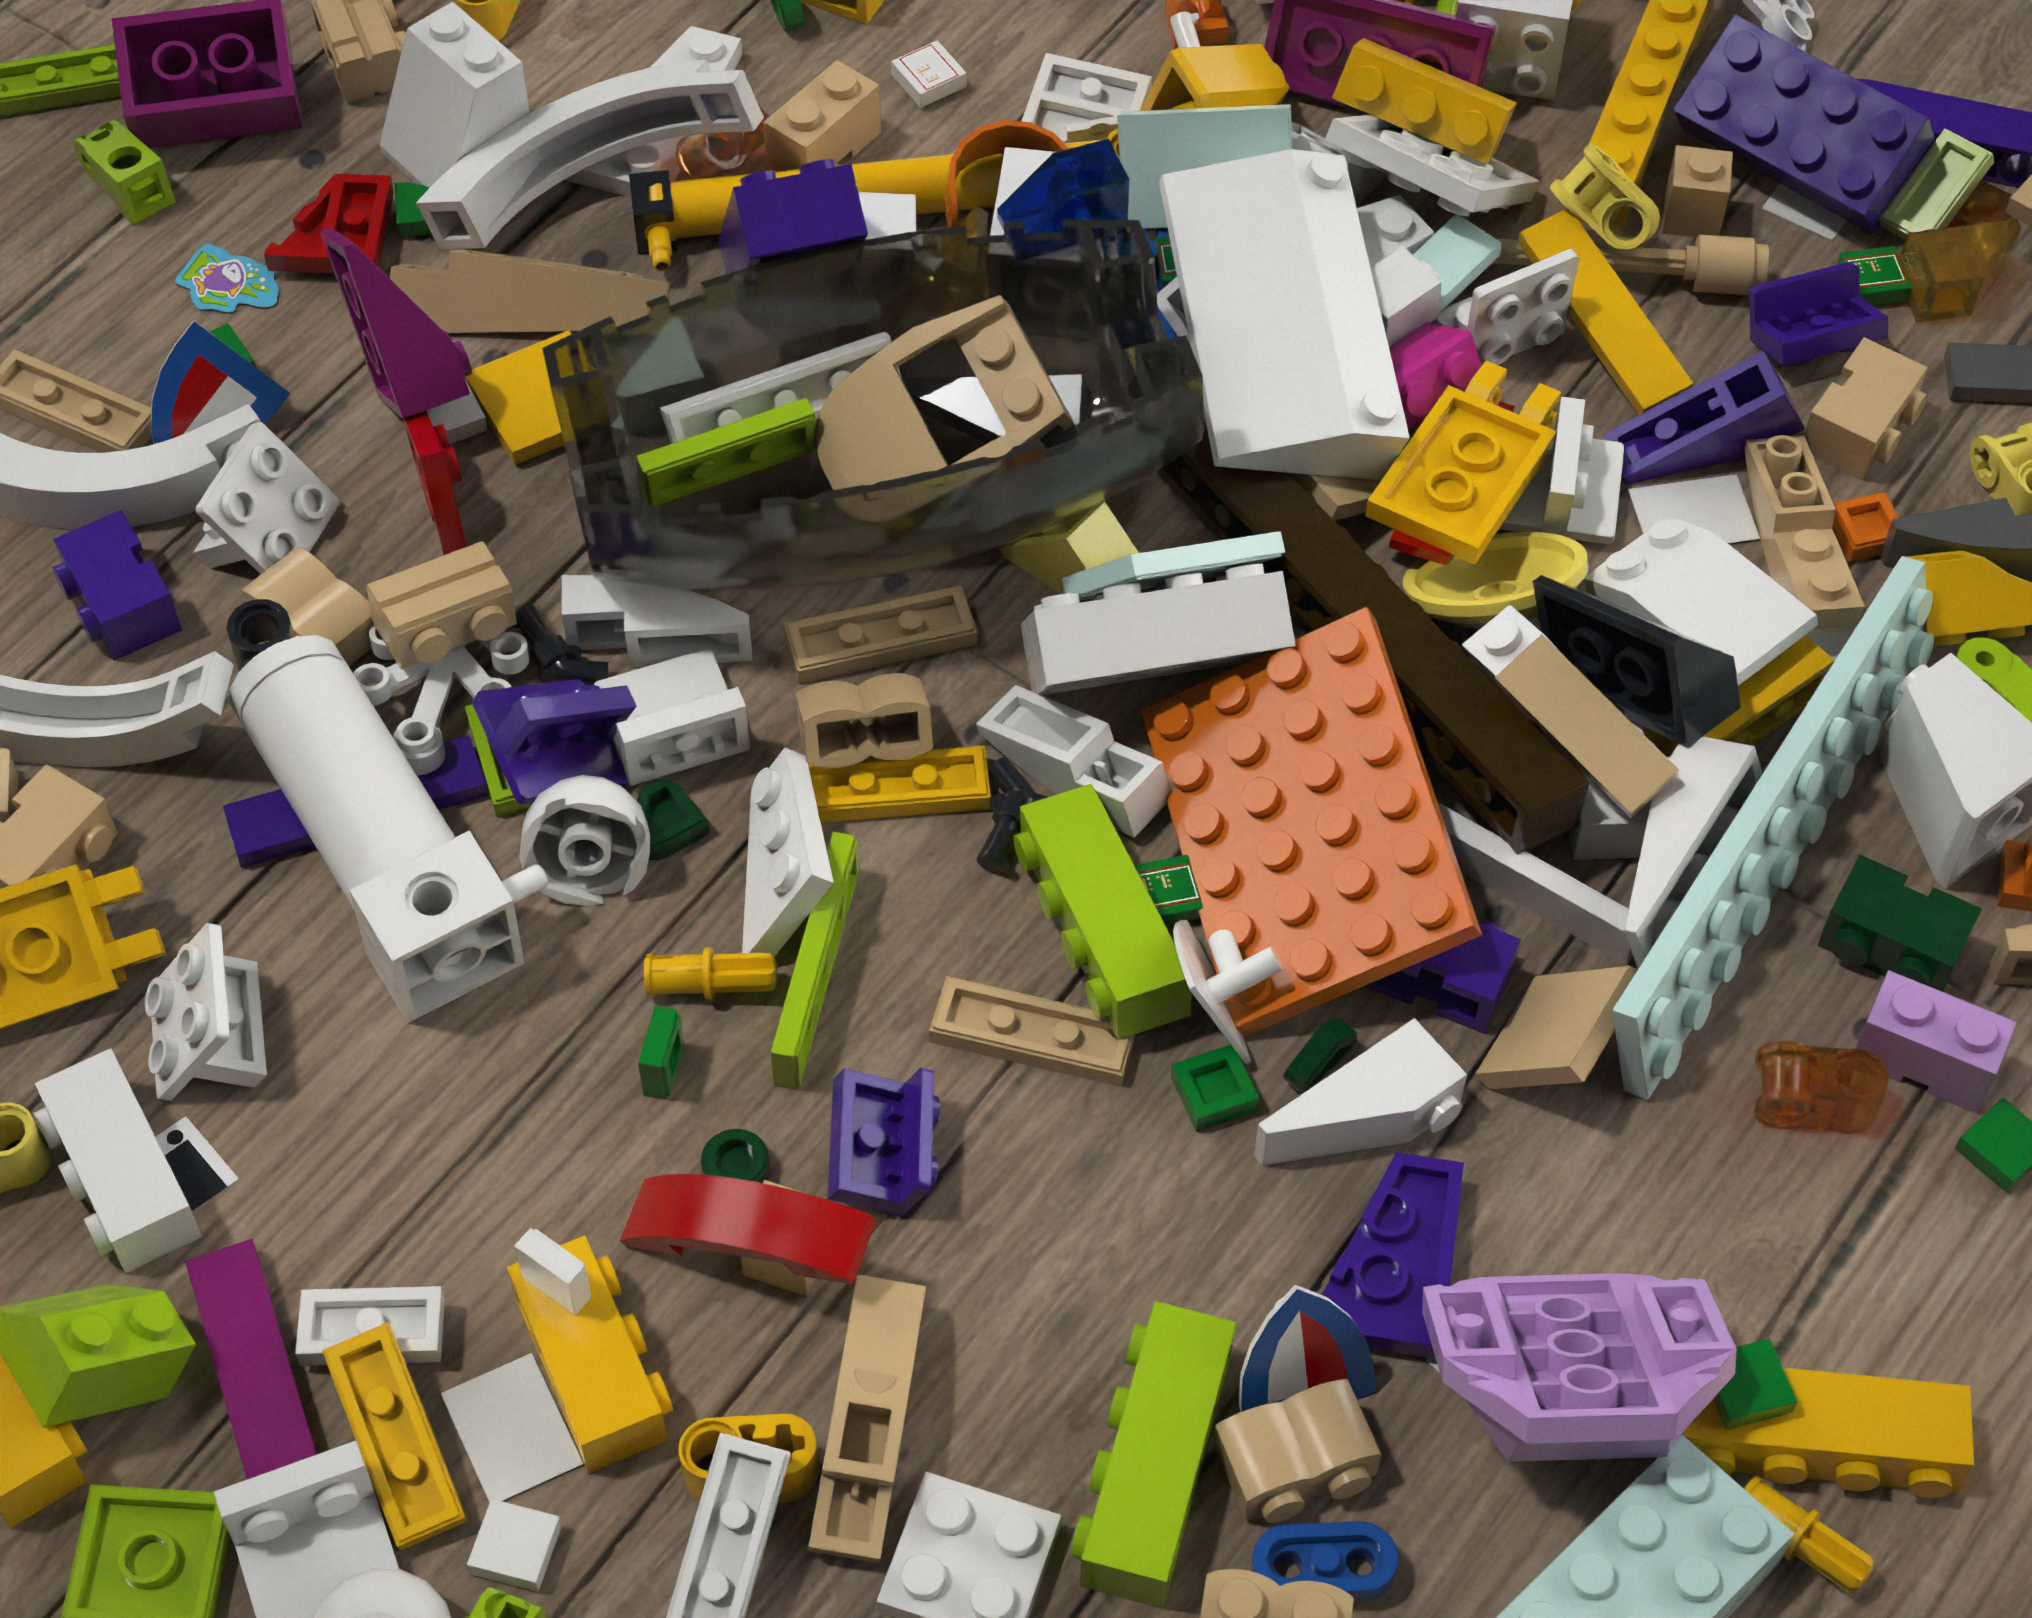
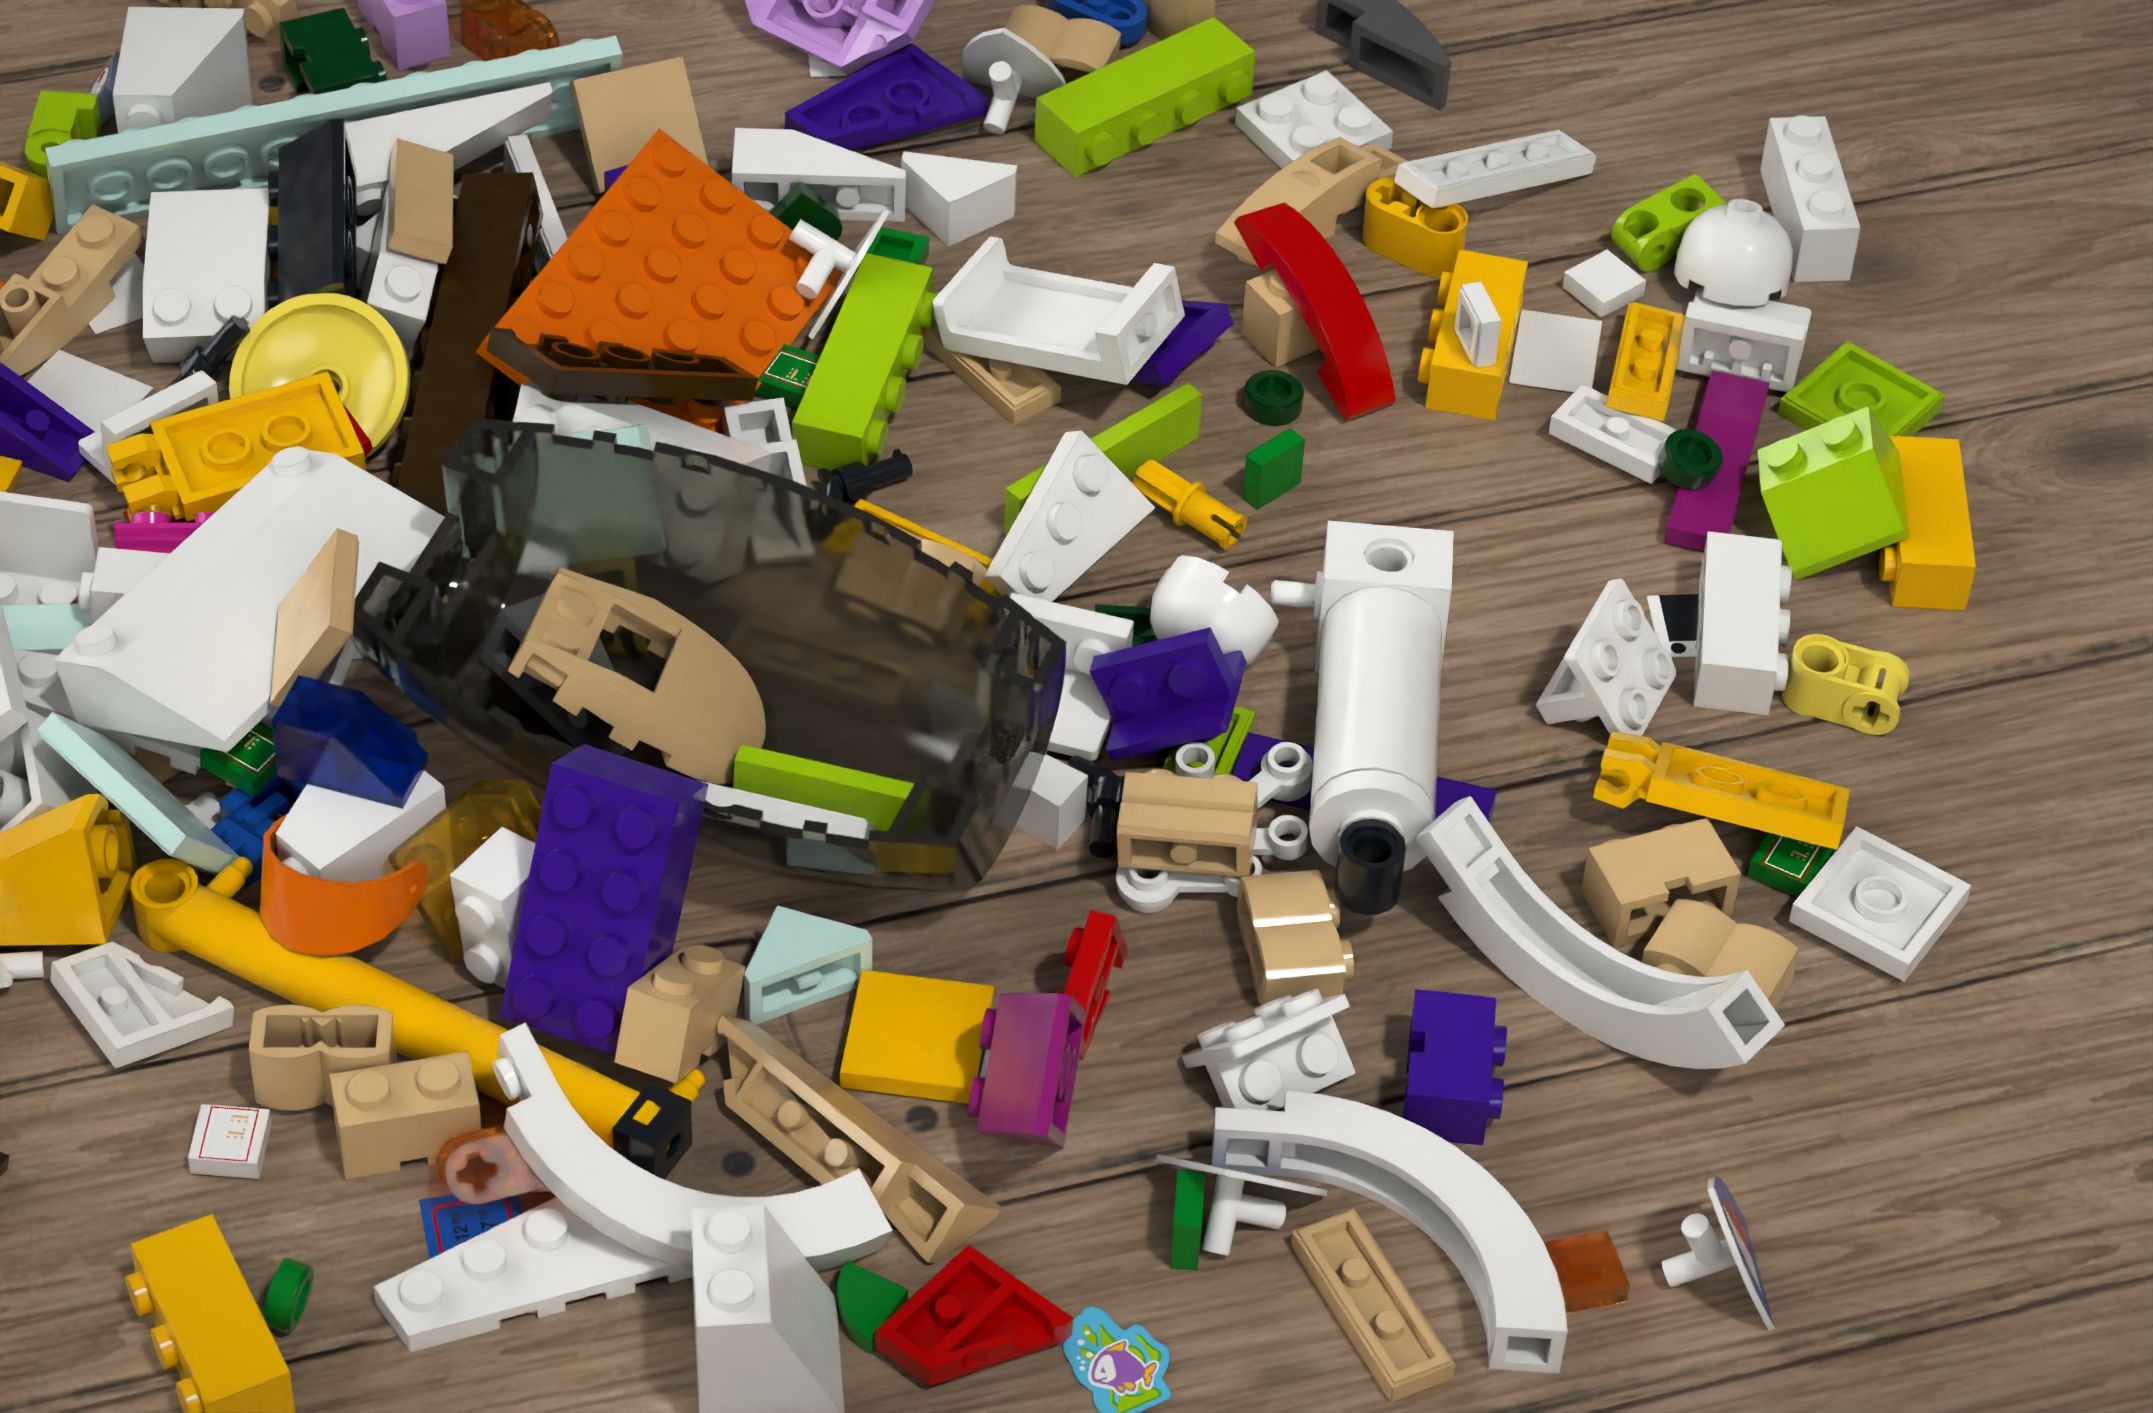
camera: 145 degrees left, 10 degrees down
none -> black piece [163,315,251,390]
none -> tan brick [249,1005,397,1111]
none -> tan tile [270,528,359,711]
none -> dark brown wing [486,327,759,407]
none -> tan brick [614,945,746,1084]
none -> white slope [901,151,1017,247]
none -> white panel [933,236,1185,385]
none -> dark green tile [1658,429,1723,490]

